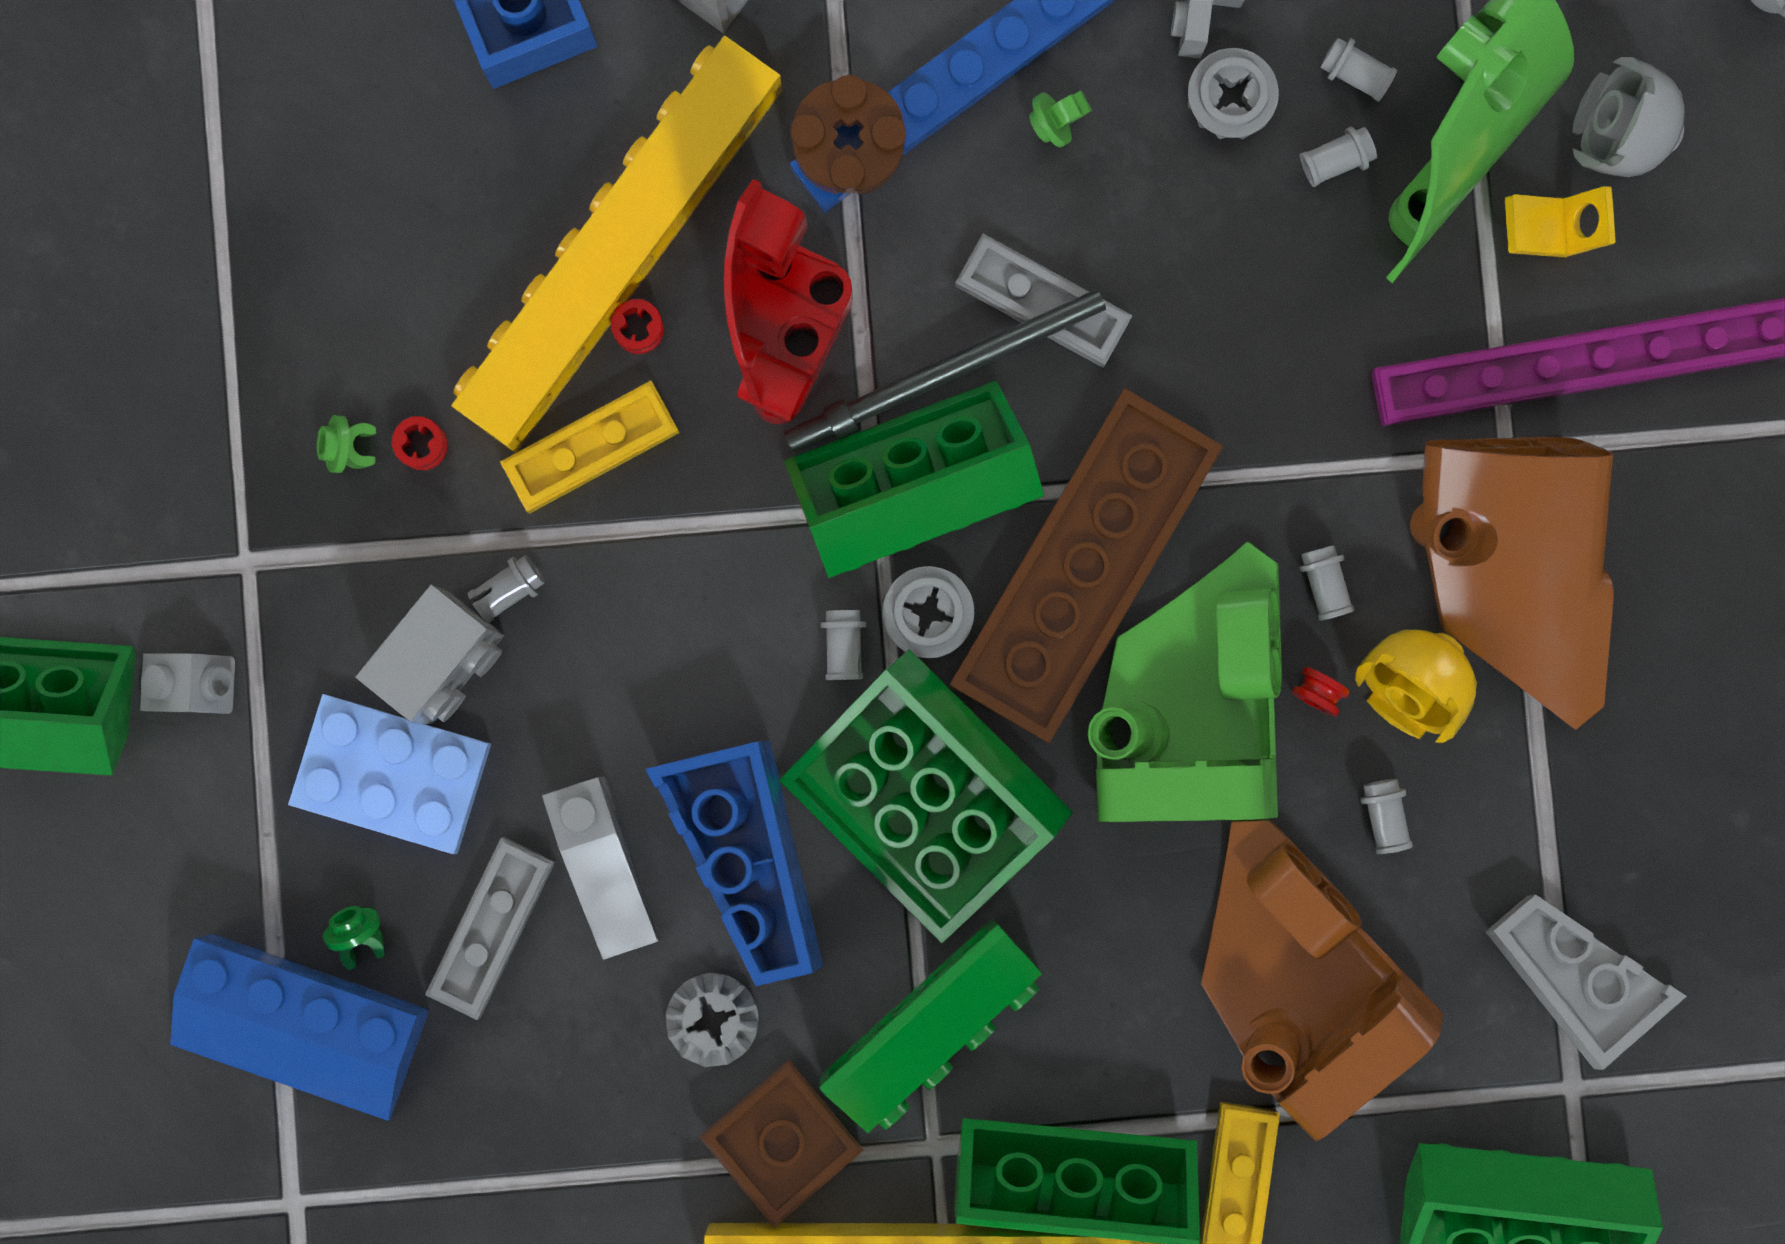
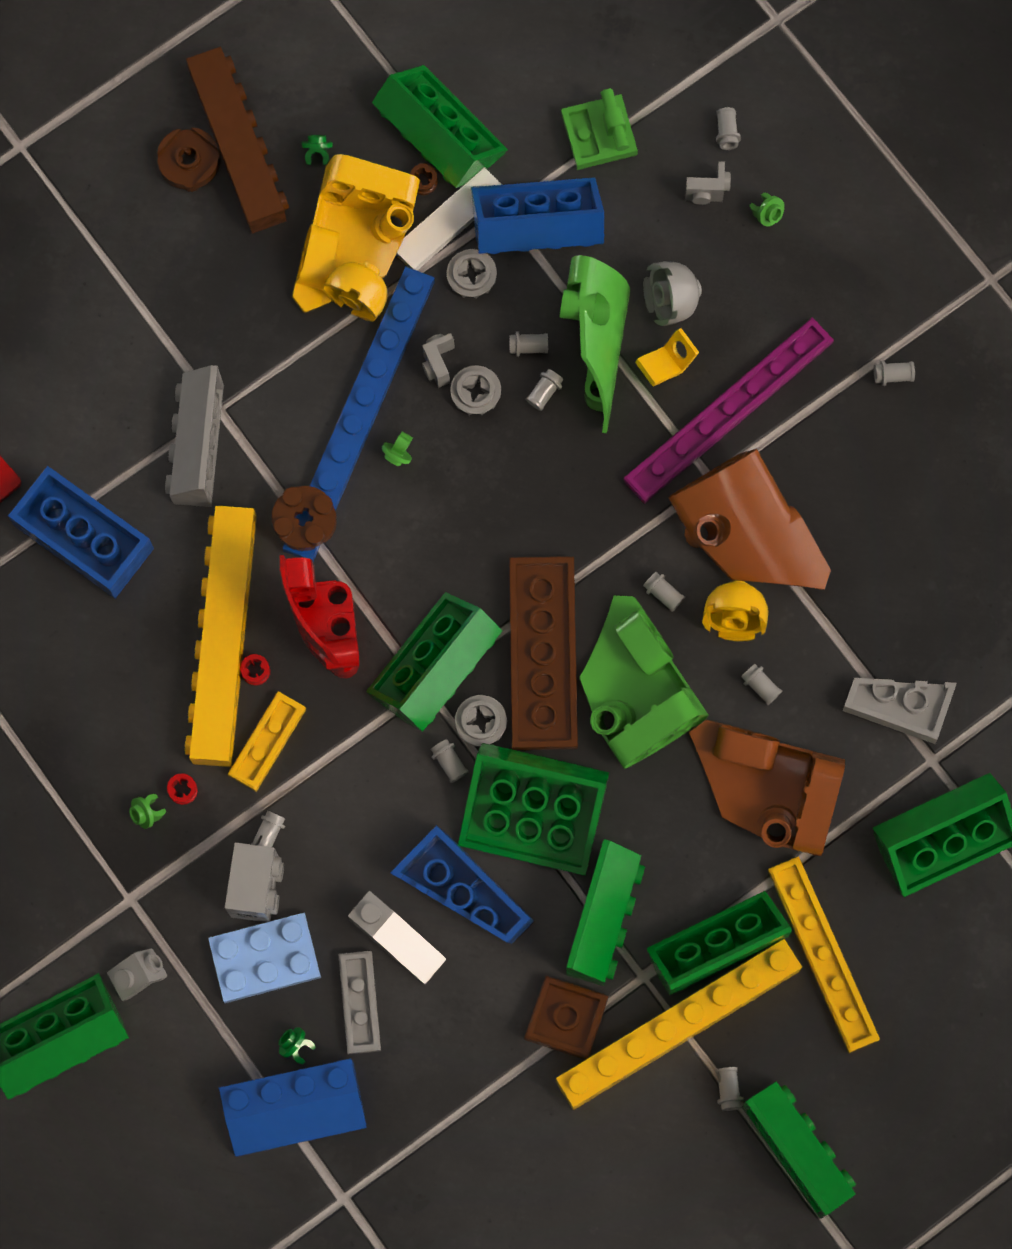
camera: 25 degrees left, 10 degrees down
light grey gear [666,973,759,1067] -> none
pearl dark grey bar [784,289,1107,453] -> none
light grey tile [955,233,1133,368] -> none
red bush [1291,667,1350,717] -> none

